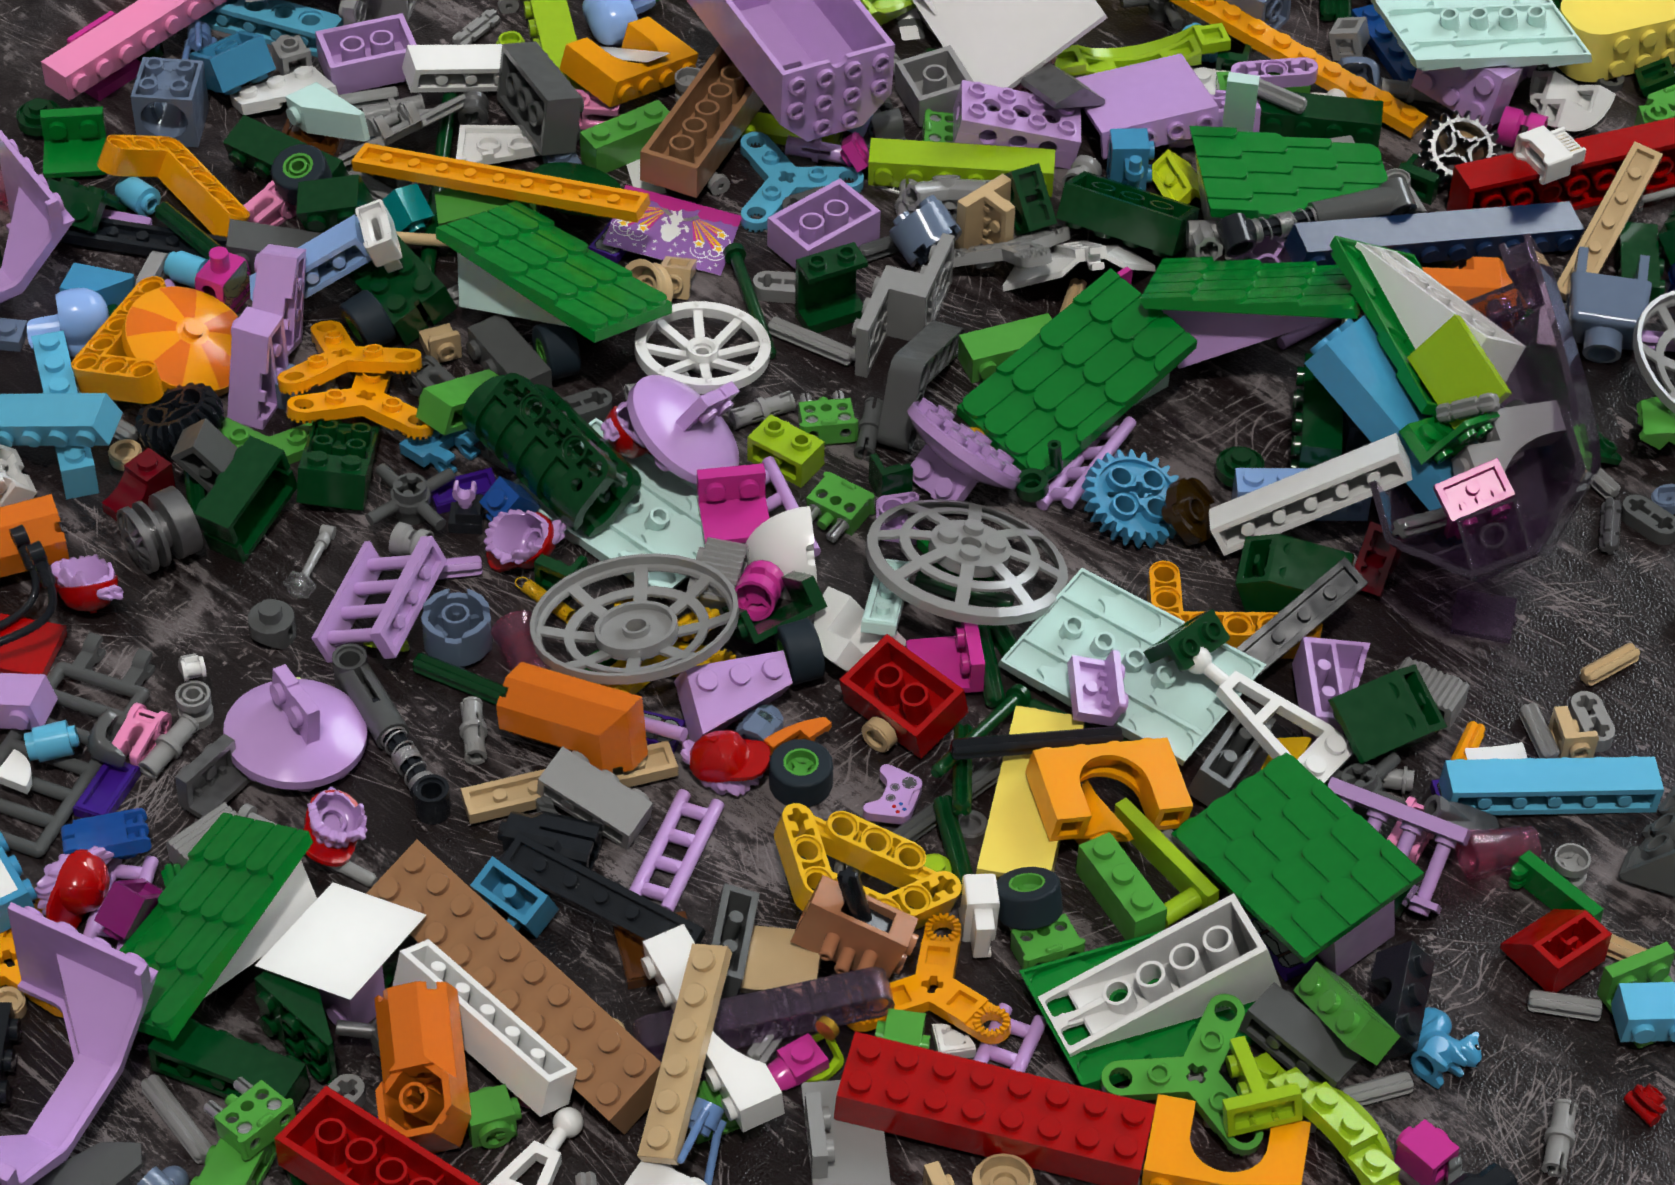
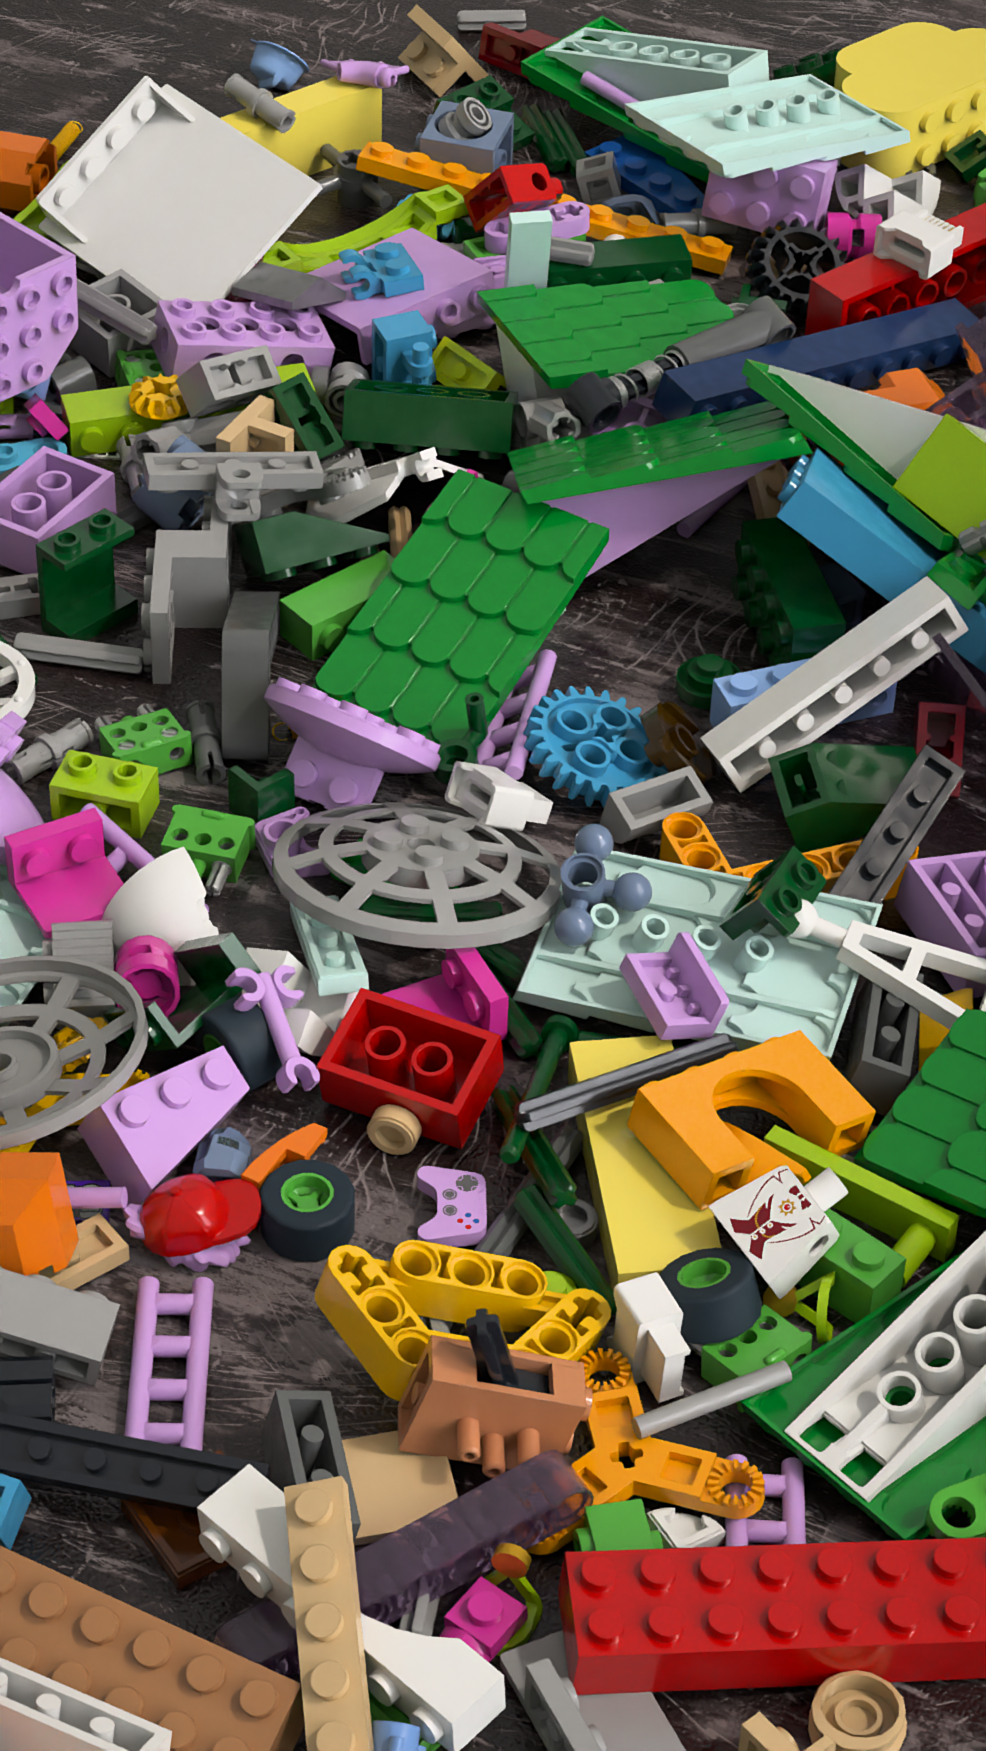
camera: 20 degrees left, 5 degrees down
none -> light grey axle [77,279,158,345]
none -> yellow gear [129,373,188,420]
none -> light grey plate [142,451,324,521]
none -> light grey brick [176,345,282,419]
none -> lavender bar [225,965,320,1093]
none -> dark green slope [233,511,390,582]
none -> flat silver tile [311,365,330,407]
none -> dark azure plate [338,242,424,300]
none -> white piece [445,761,553,831]
none -> red torso [463,163,563,233]
none -> sand blue piece [554,824,652,947]
none -> light grey brick [599,766,713,844]
none -> light grey bar [631,1360,792,1439]
none -> white torso [708,1165,849,1299]
none -> lime piece [763,1271,835,1344]

